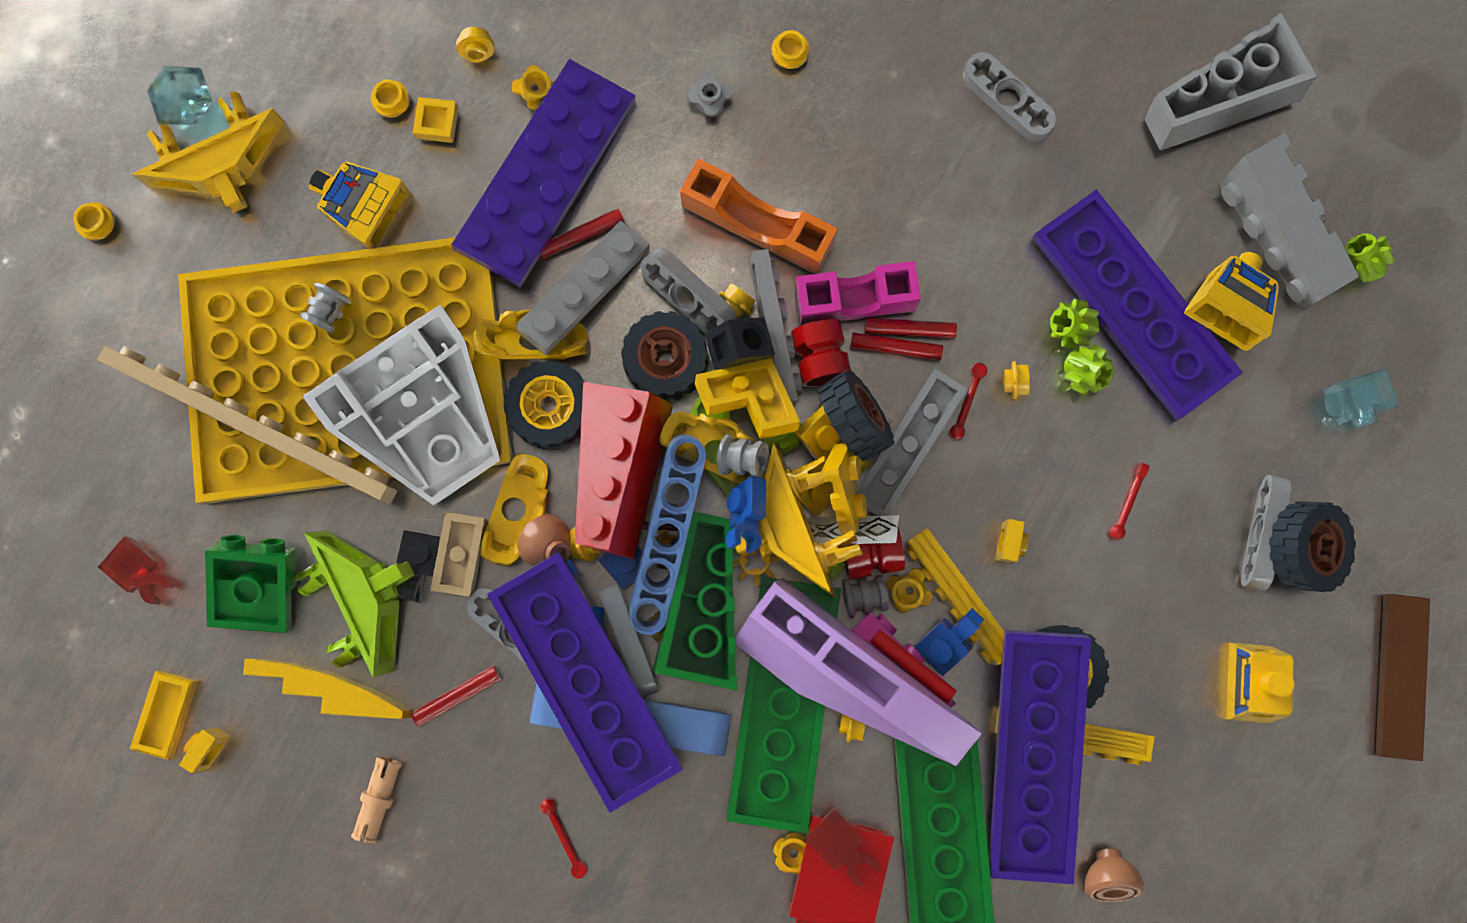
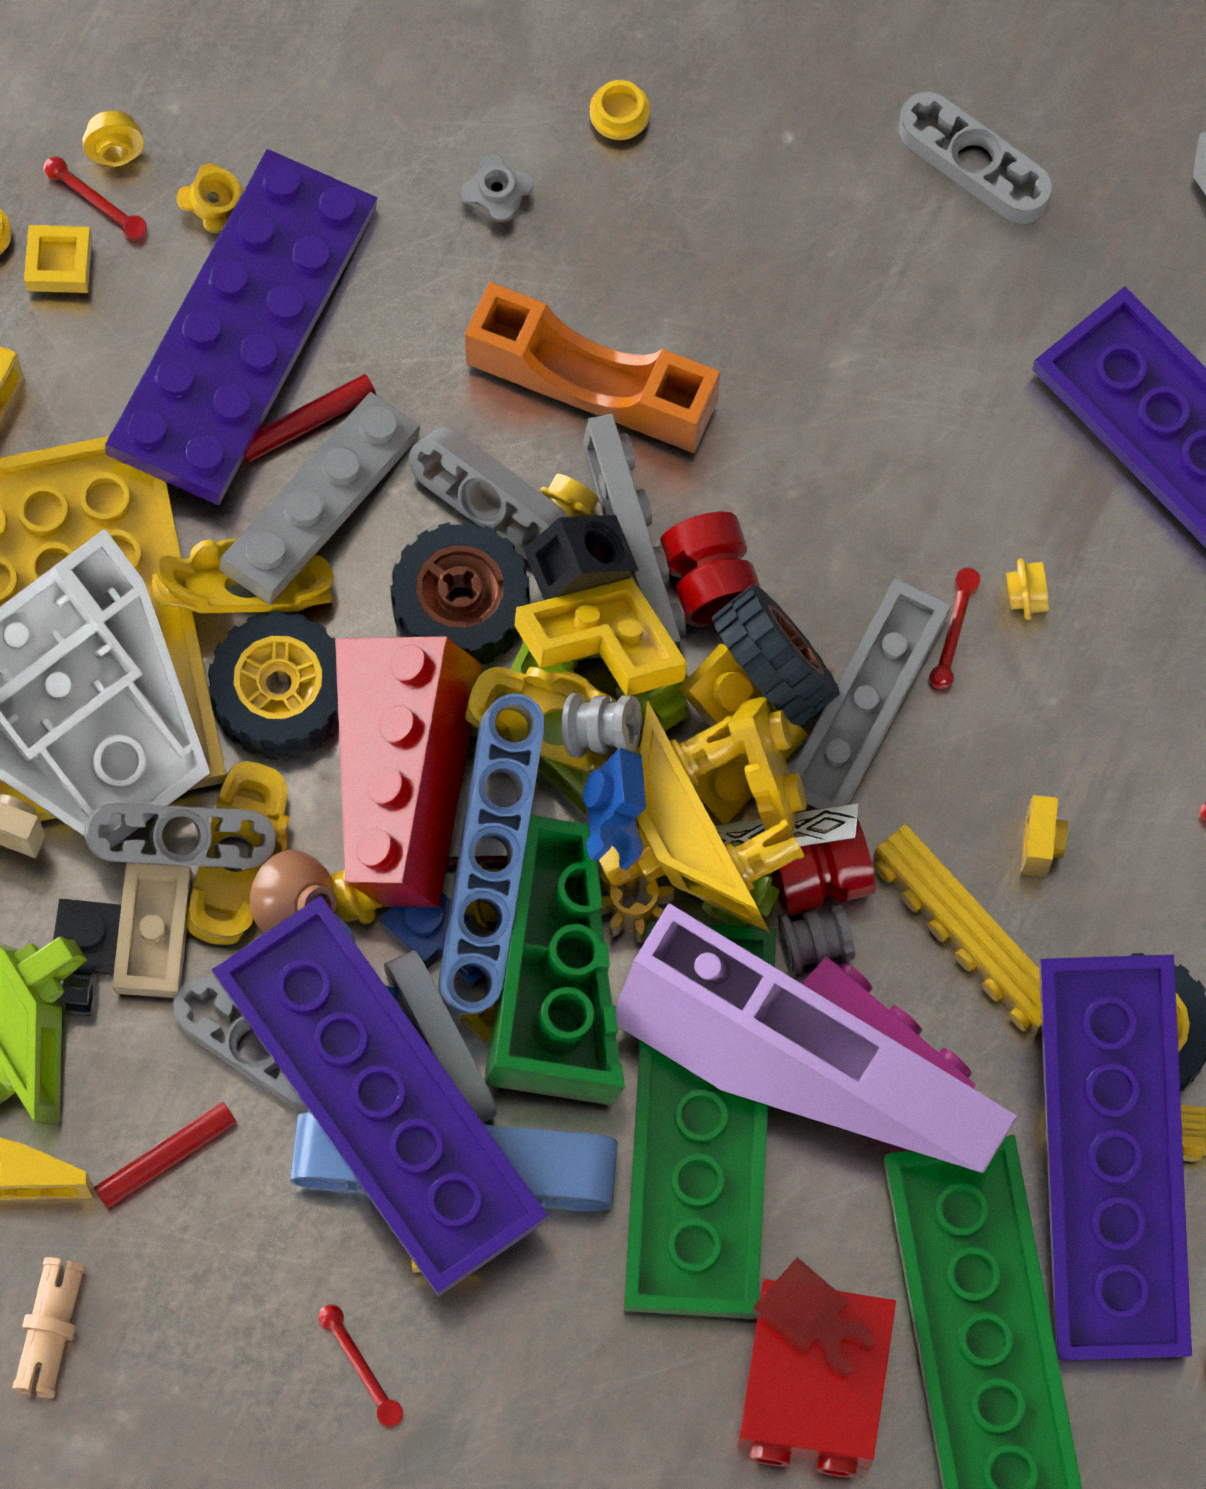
camera: 10 degrees left, 10 degrees down
yellow plate [773,832,806,874] -> none
dark pink arch [795,261,921,326] -> none
yellow plate [839,714,866,743] -> none
red piece [850,332,943,361] -> none
red piece [864,318,957,338] -> none
red piece [870,629,957,703] -> none
yellow plate [887,568,933,613] -> none
blue plate [914,608,984,676] -> none
lime gear [1050,299,1100,349] -> none
lime gear [1064,344,1114,395] -> none
none -> red hinge [43,156,147,242]
none -> light grey beam [85,803,276,868]

